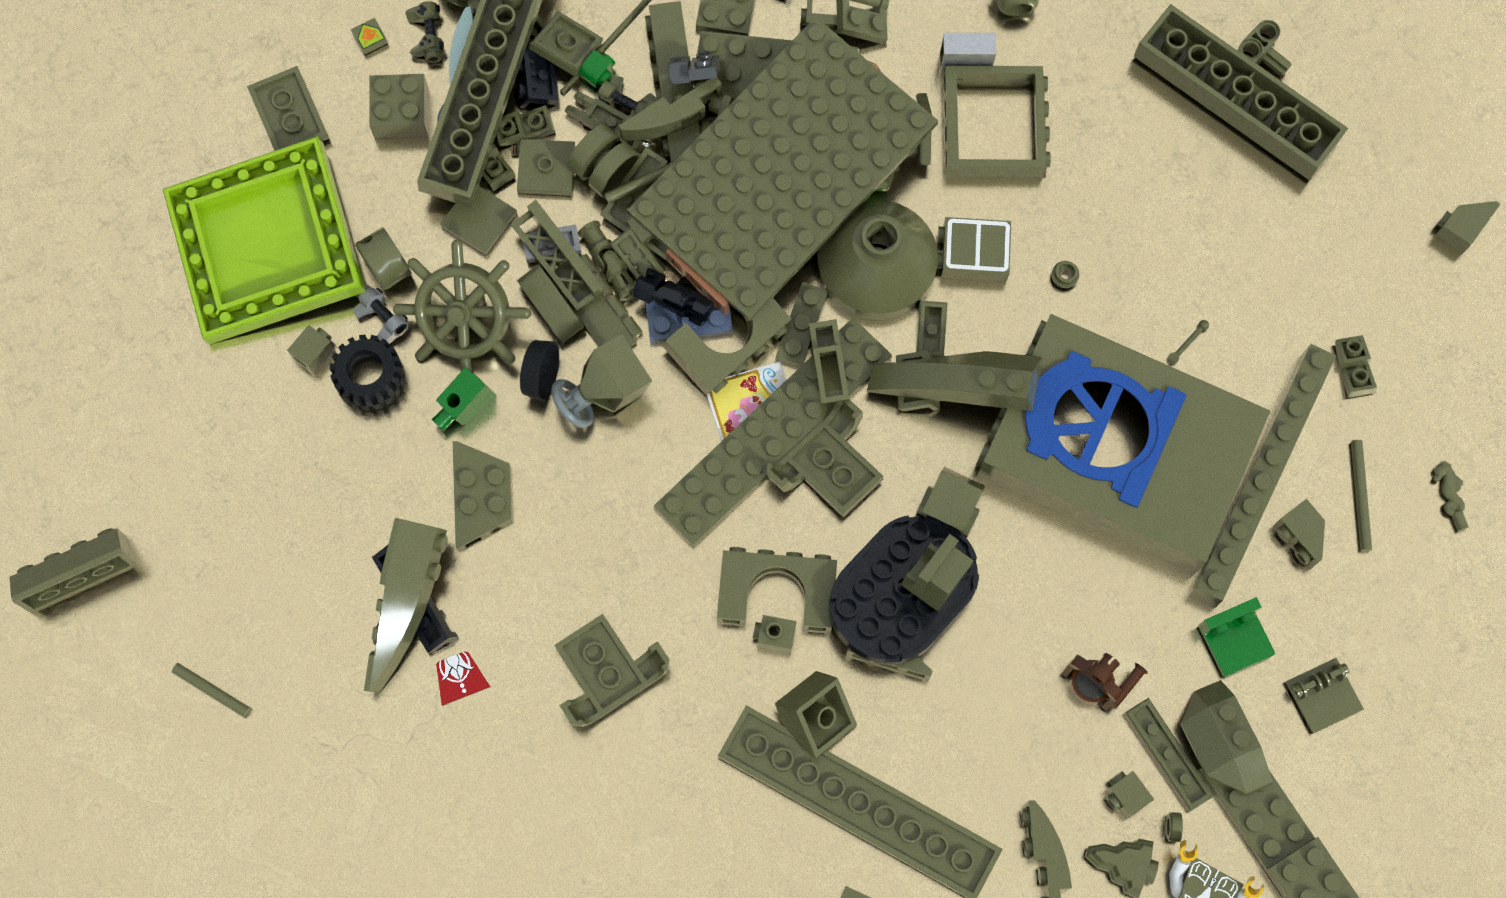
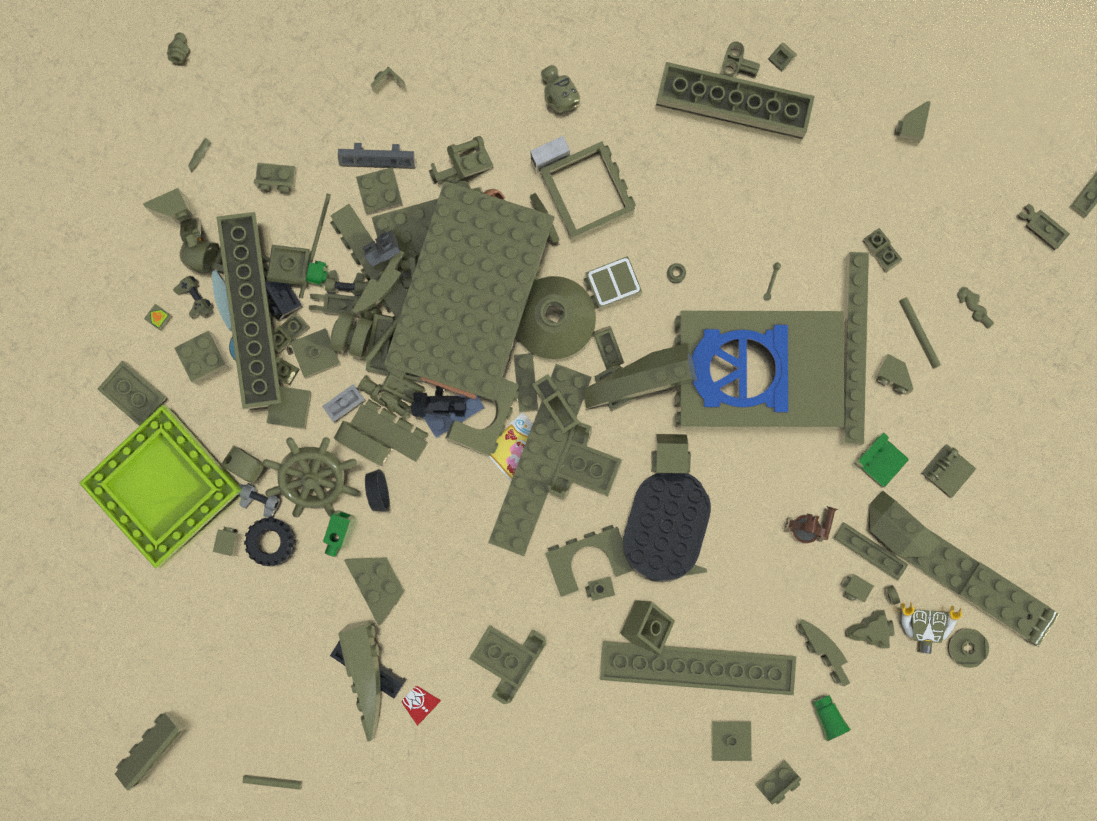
camera: 20 degrees left, 10 degrees up
olive fence [511,200,604,312] -> none
olive piece [551,334,652,428] -> none
olive plate [901,534,974,611] -> none
none -> olive slope [768,43,797,71]

